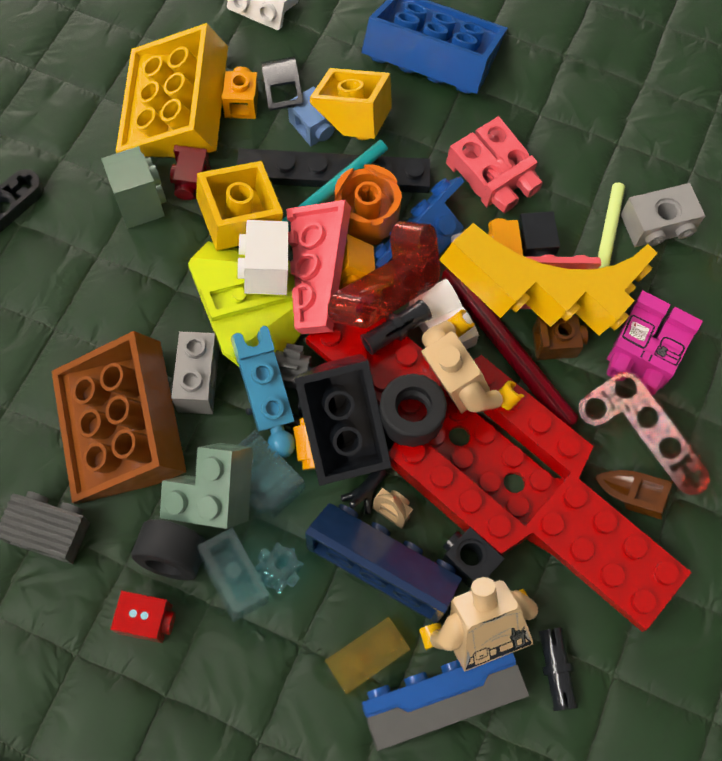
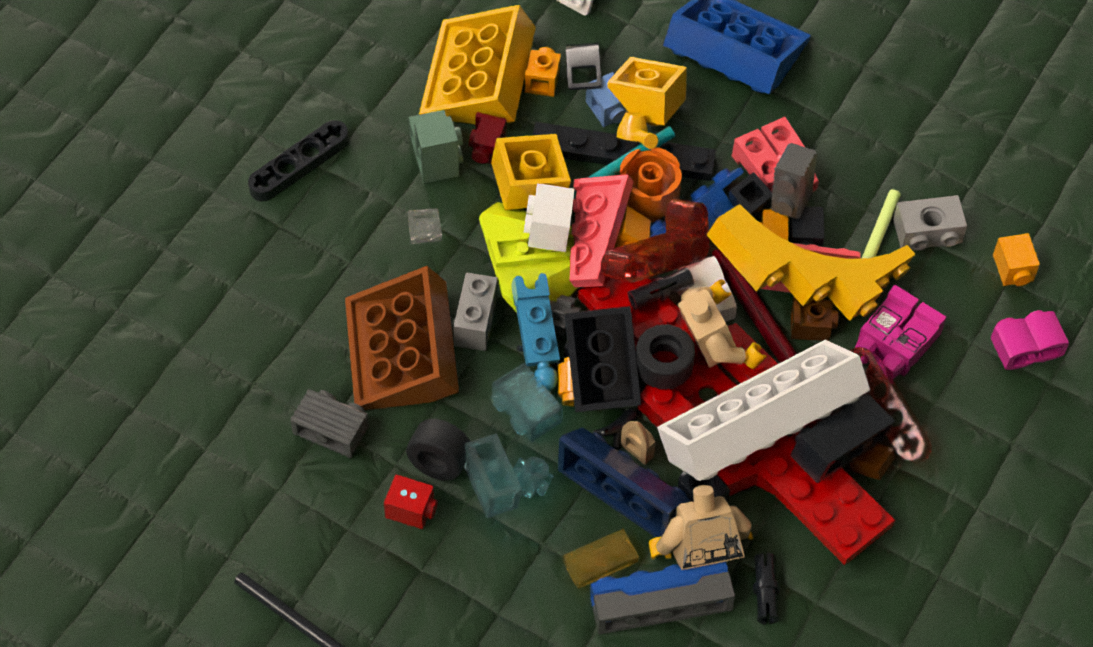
camera: 10 degrees right, 10 degrees down
sand green brick [160,443,253,529] -> none
none -> clear plate [407,208,442,244]
none -> yellow bar [616,112,658,149]
none -> white brick [657,340,870,481]
none -> black brick [729,172,773,219]
none -> dark grey brick [771,143,817,219]
none -> black brick [790,393,895,484]

